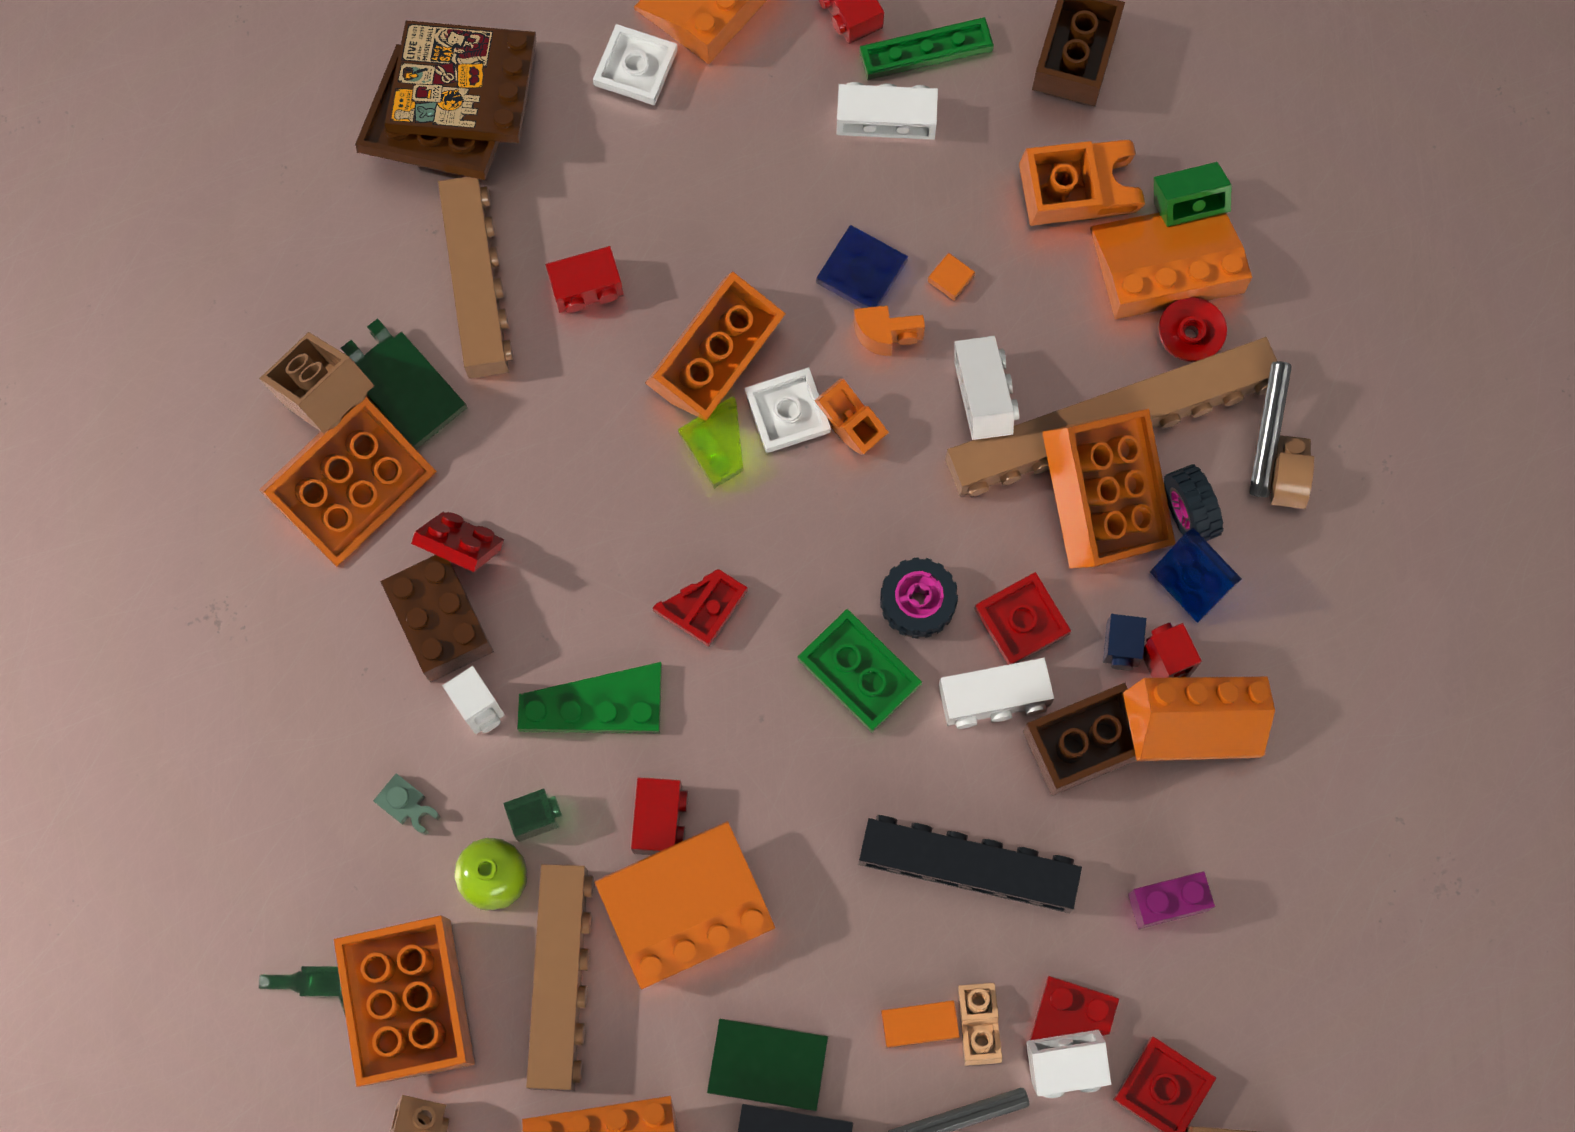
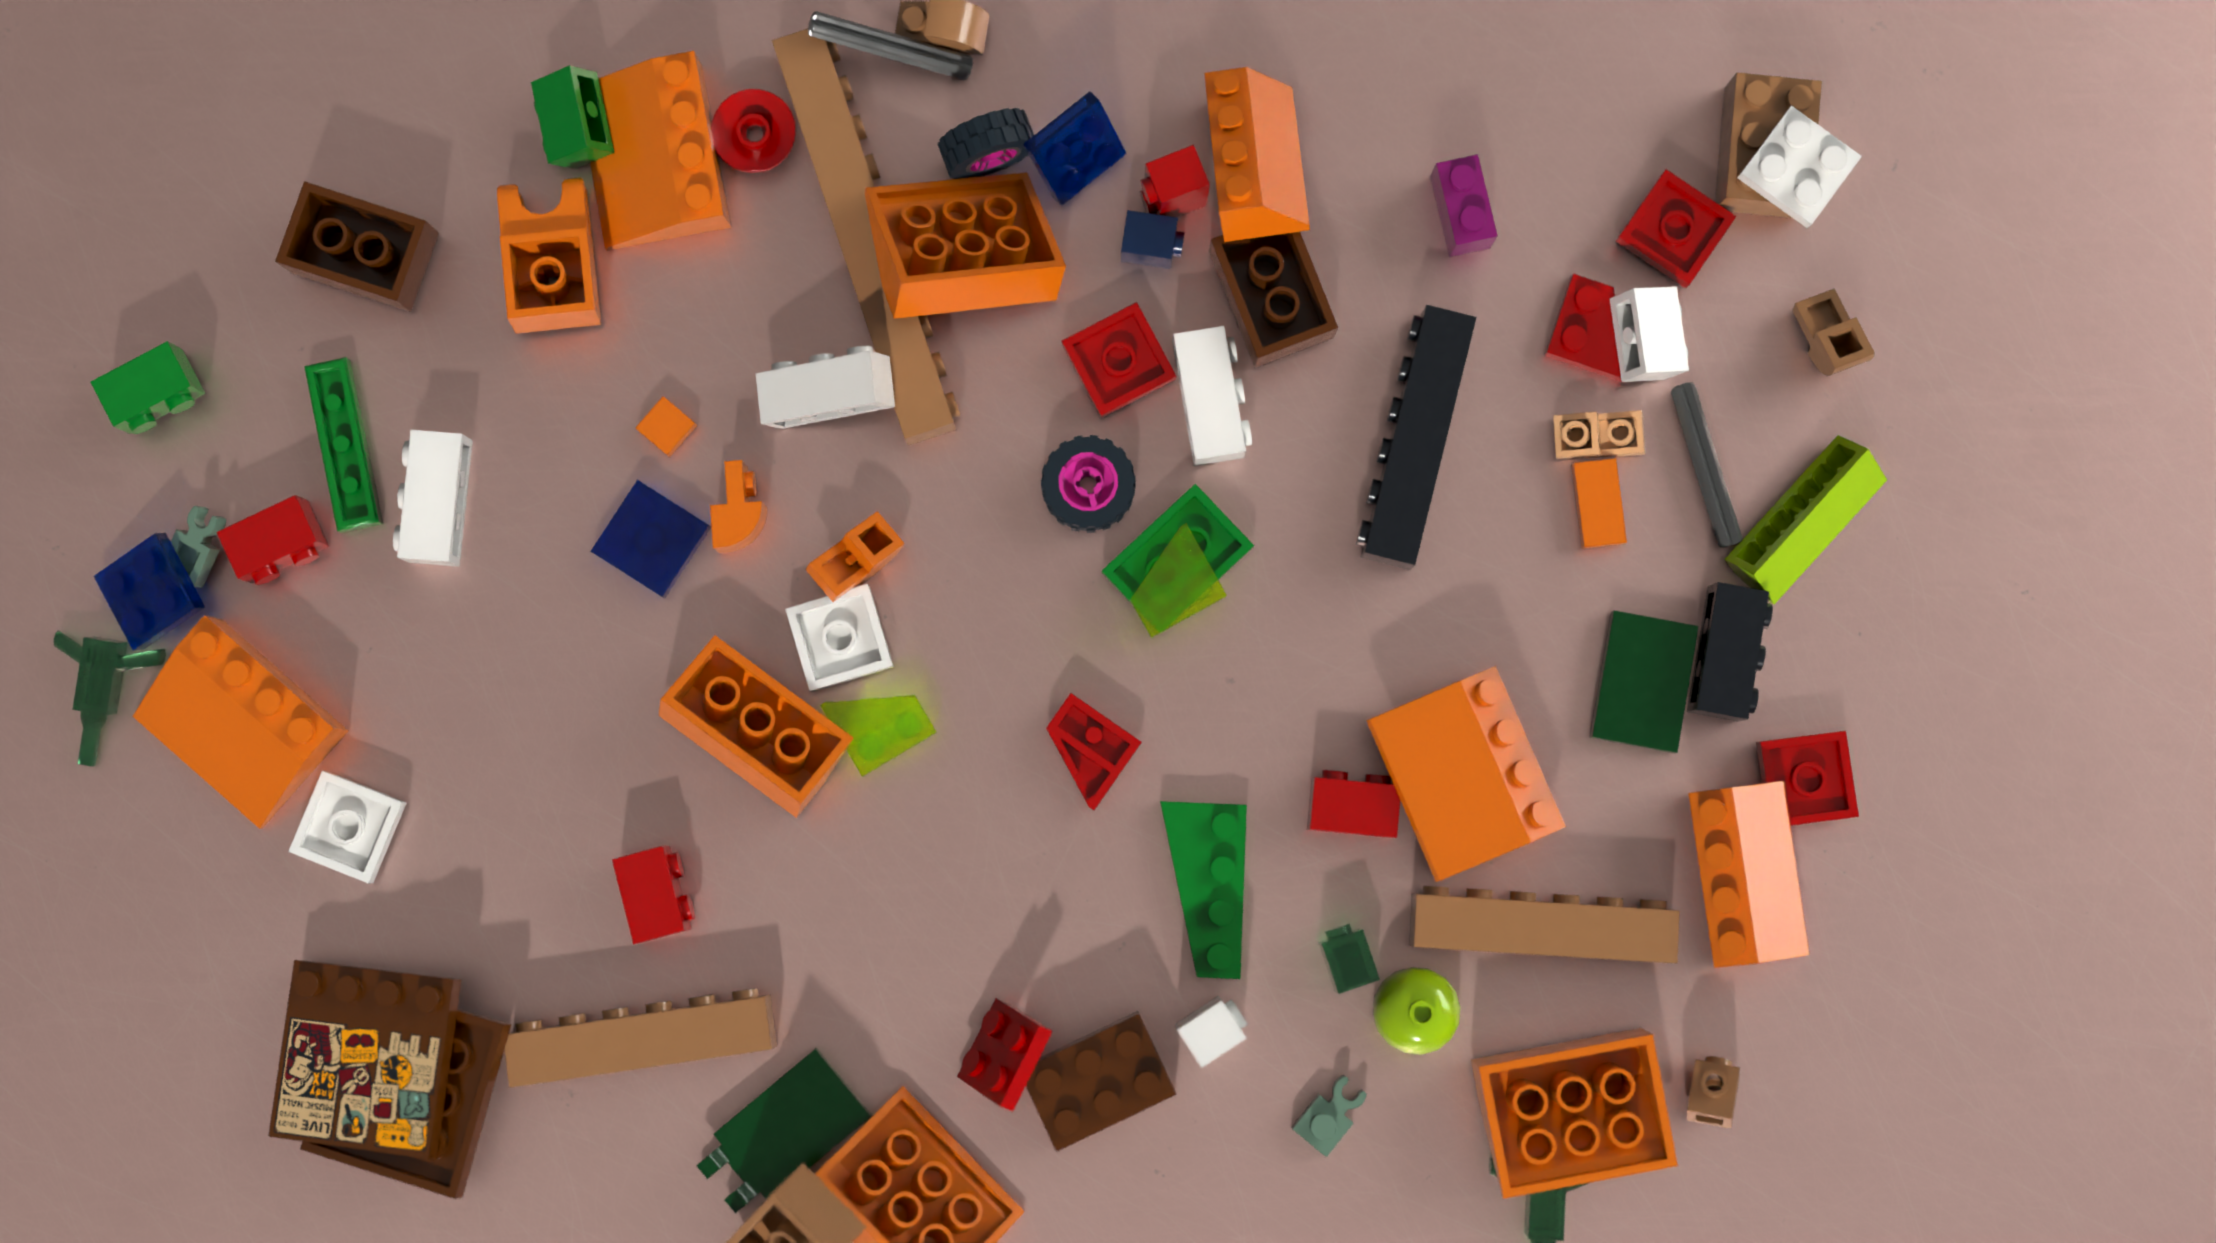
camera: 90 degrees left, 10 degrees up
none -> clear neon green wing [1130,523,1227,639]

